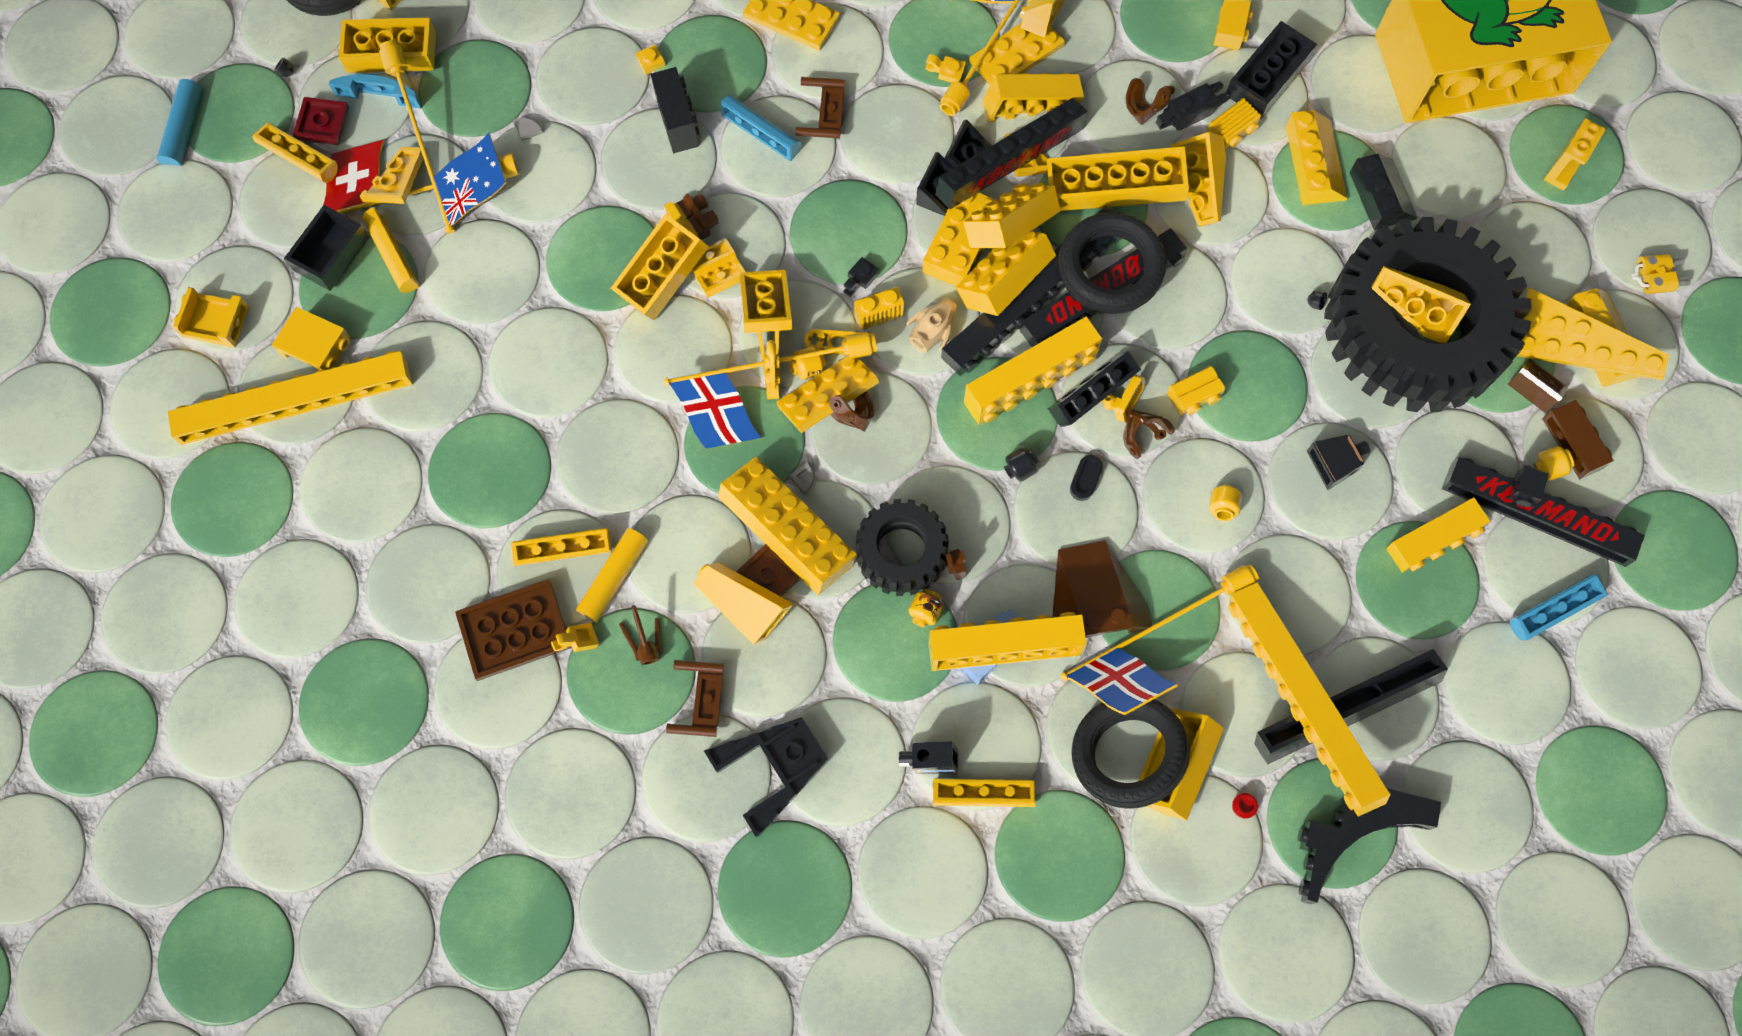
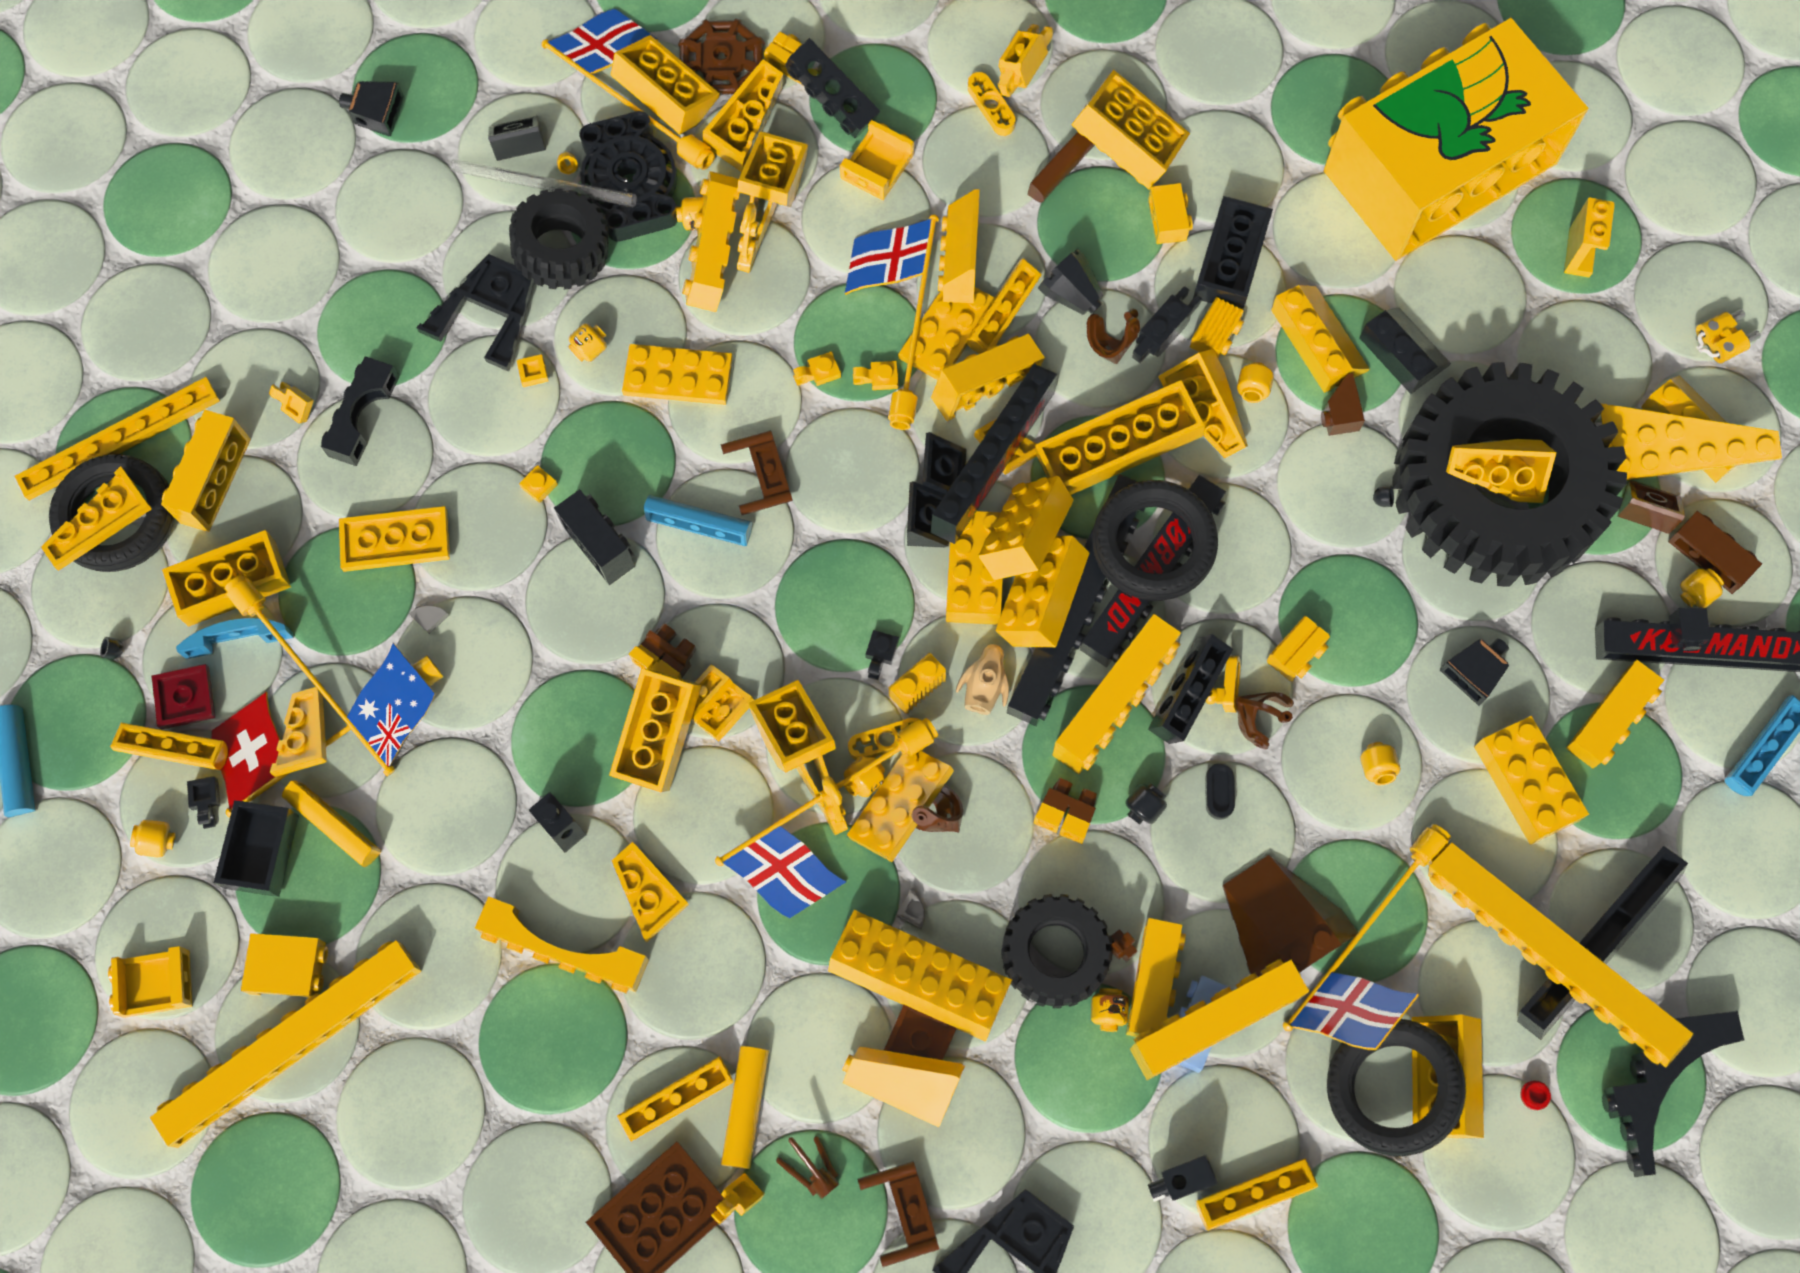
camera: 20 degrees left, 0 degrees up
none -> yellow head [130,820,175,858]
none -> black plate [187,776,220,829]
none -> yellow plate [339,506,450,572]
none -> yellow arch [475,896,649,994]
none -> black torso [529,792,586,853]
none -> yellow wing [611,842,689,943]
none -> yellow plate [793,351,841,386]
none -> yellow brick [966,258,1042,354]
none -> hips [1034,778,1097,844]
none -> black cone [1038,248,1103,315]
none -> yellow brick [1126,918,1186,1037]
none -> yellow head [1237,362,1274,403]
none -> reddish brown slope [1321,373,1365,436]
none -> yellow brick [1474,716,1589,845]

